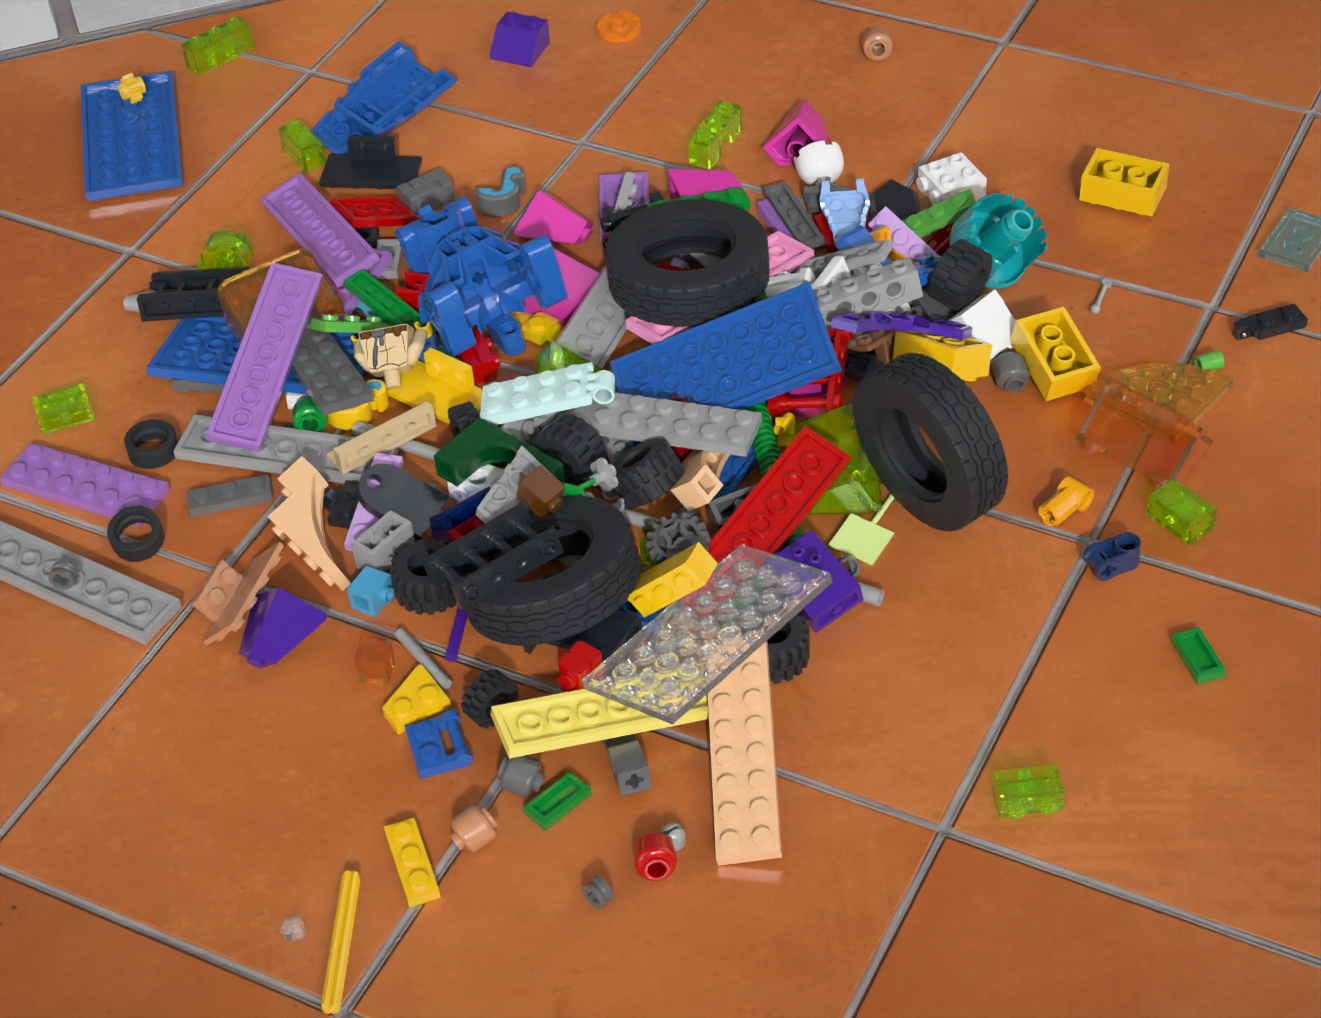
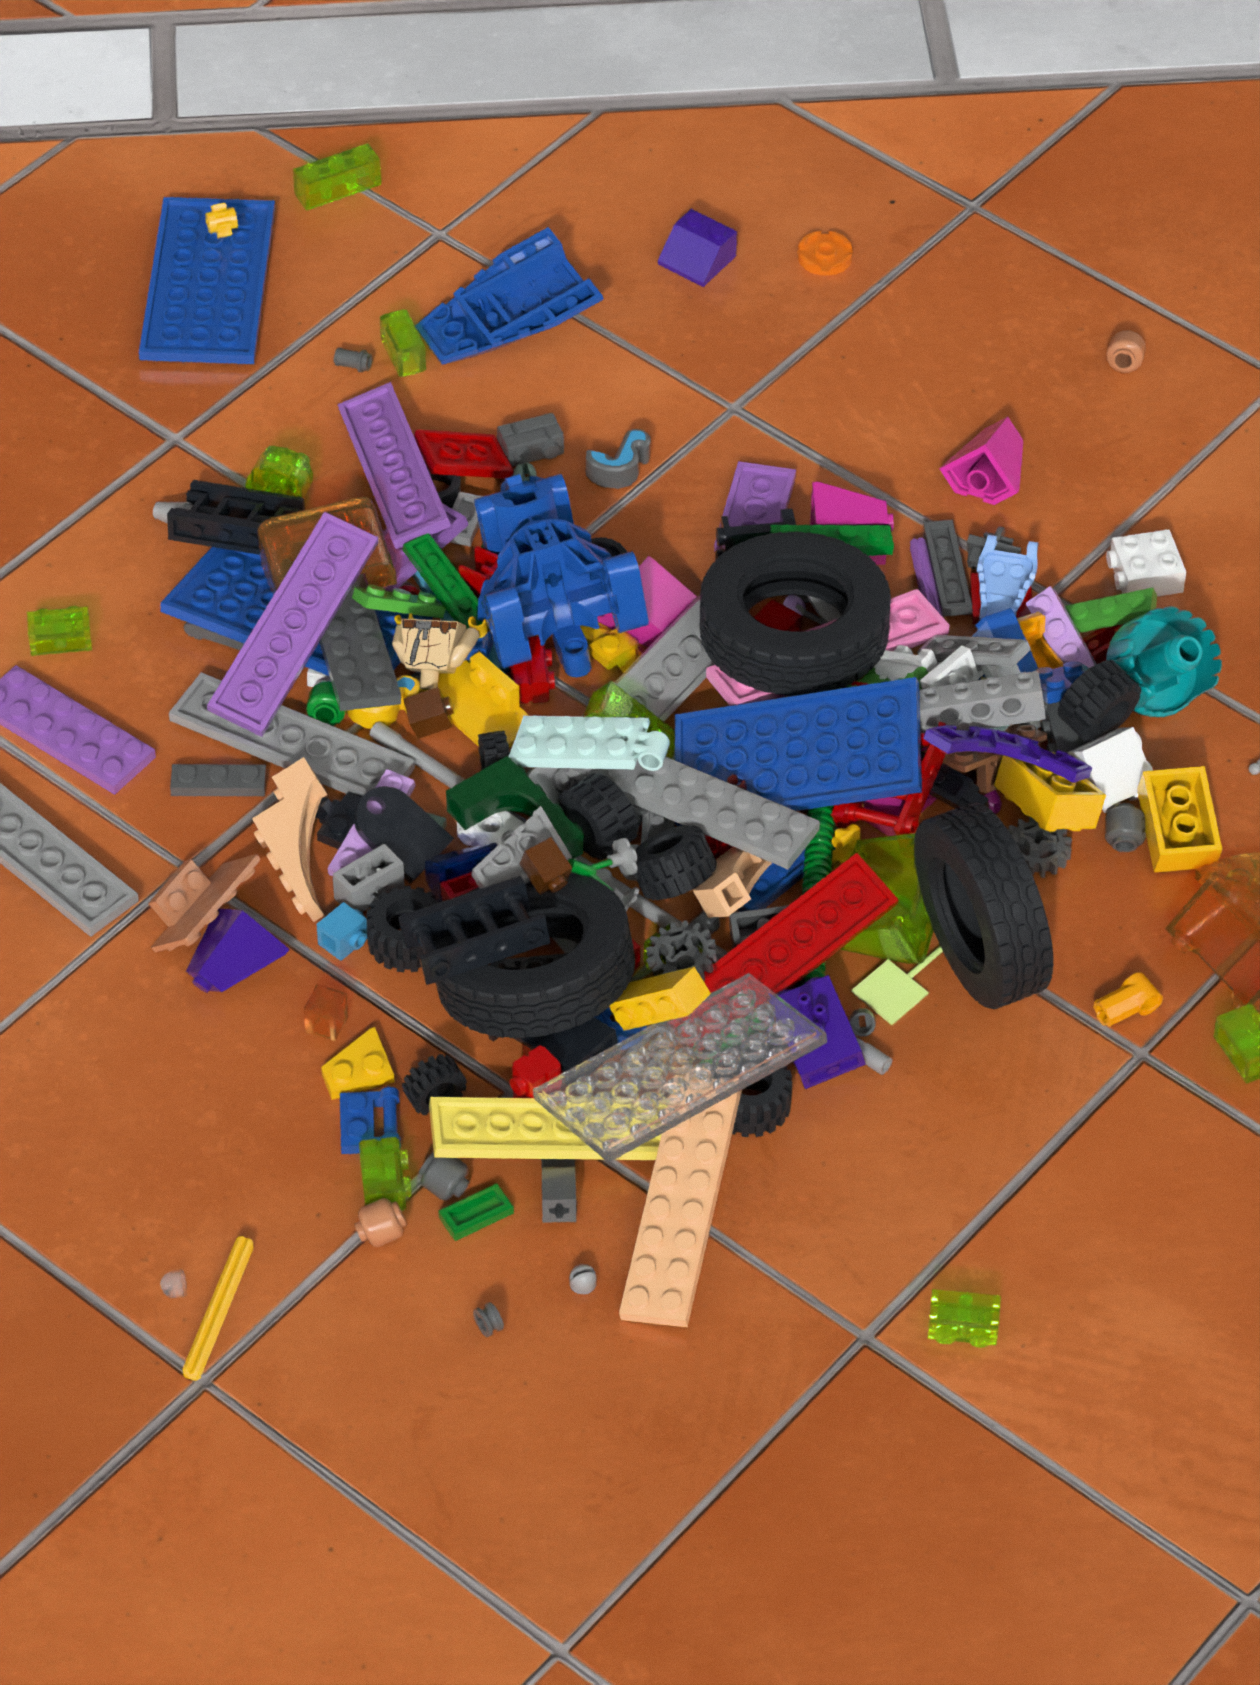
camera: 10 degrees right, 5 degrees up
dark grey bush [48,561,78,589] -> none
black tyre [107,506,165,562] -> none
black tyre [124,419,178,469] -> none
black bracket [319,135,422,190] -> none
tan panel [327,401,436,474] -> none
yellow plate [384,818,441,908] -> none
light grey bar [395,628,452,690] -> none
dark purple bar [445,605,467,662] -> none
dark pink slope [513,190,594,245] -> none
light grey hinge [614,171,637,213] -> none
red head [633,832,677,881] -> none
clear neon green arch [688,101,743,169] -> none
white cylinder [794,141,844,186] -> none
black tile [868,179,921,221] -> none
dark blue piece [1082,532,1141,581] -> none
green tile [1171,627,1226,685] -> none
none -> dark grey pin [334,347,372,373]
none -> clear neon green brick [359,1137,412,1211]
none -> reddish brown brick [403,687,455,739]

